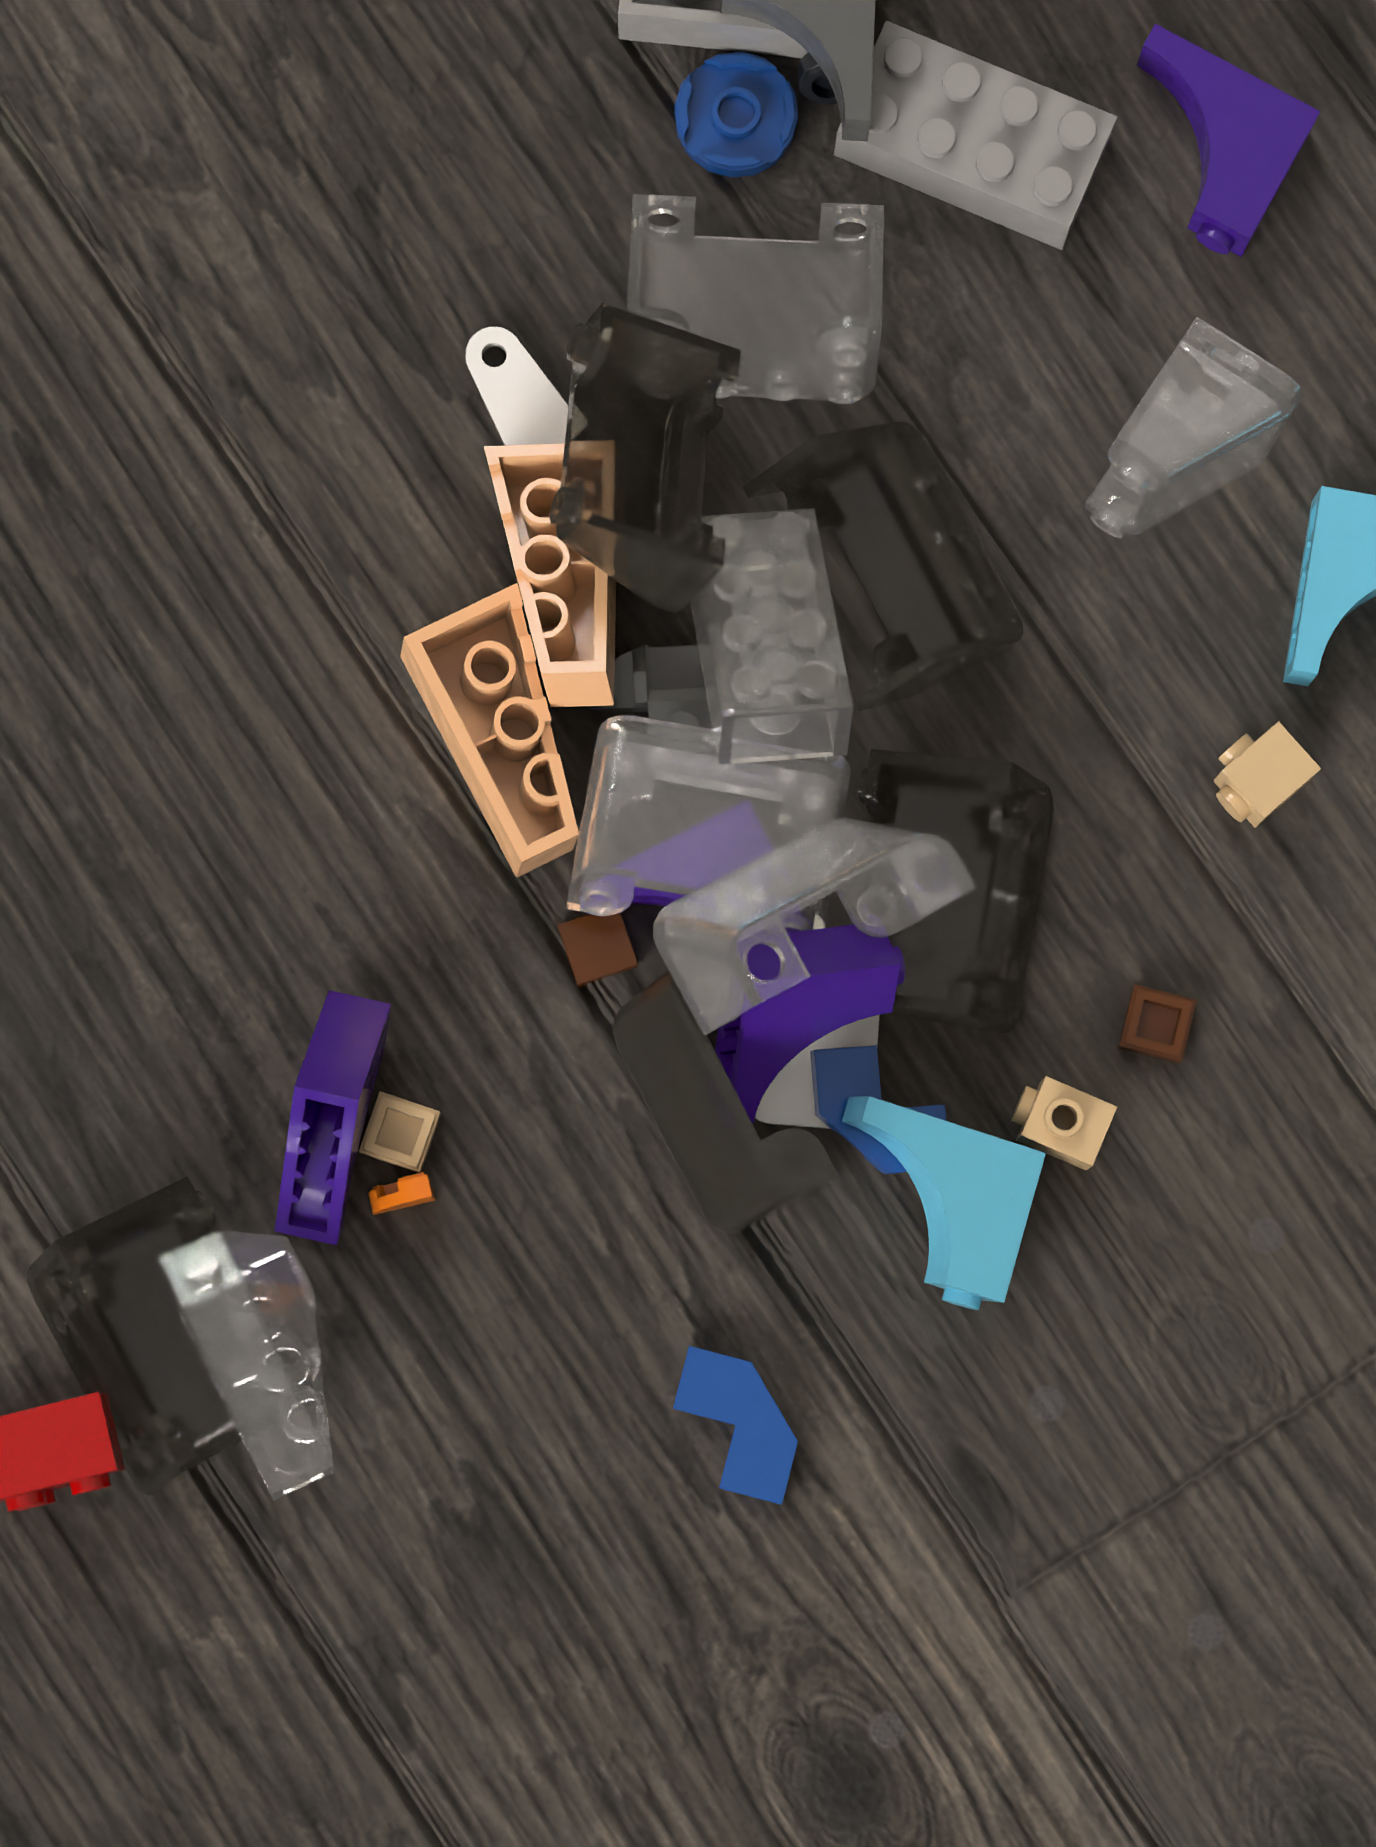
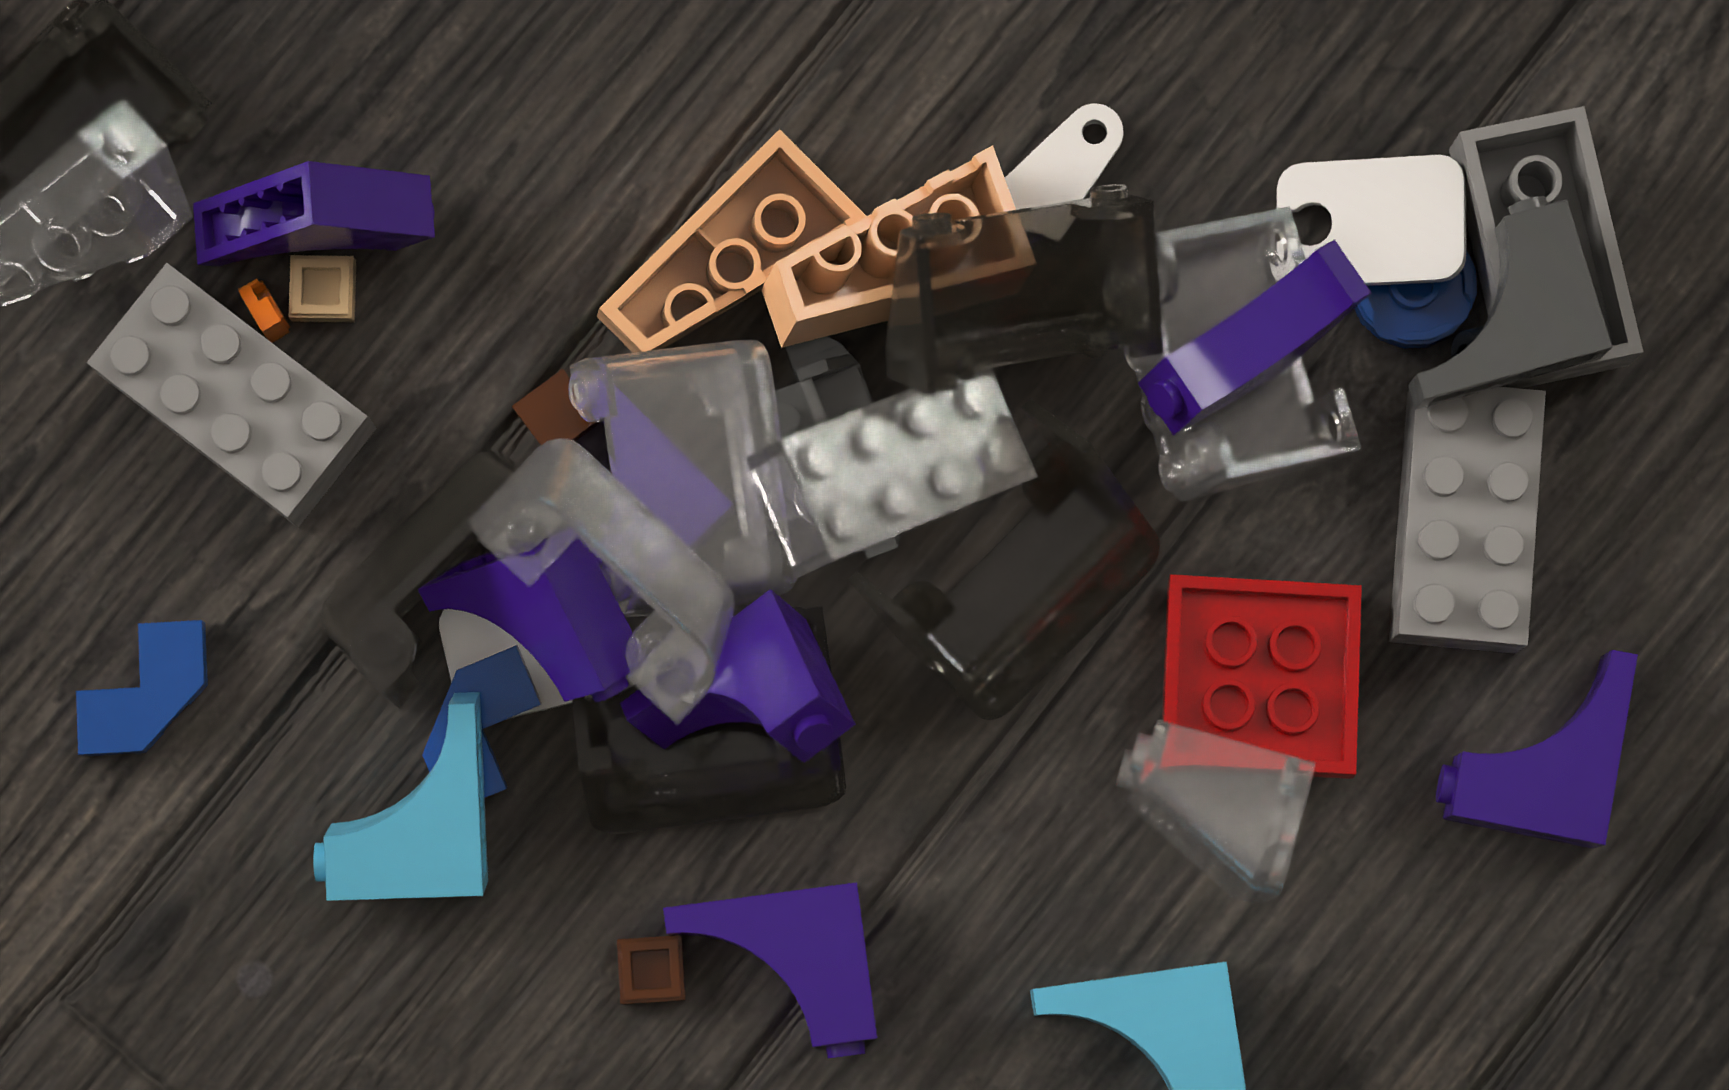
camera: 75 degrees right, 0 degrees up
tan brick [1011,1076,1117,1171] -> none
tan brick [1213,721,1321,828] -> none
none -> light grey brick [86,263,377,527]
none -> dark purple arch [620,589,855,763]
none -> dark purple arch [663,882,877,1059]
none -> dark purple arch [1138,239,1372,436]
none -> red plate [1160,574,1362,779]
none -> white piece [1277,155,1466,286]

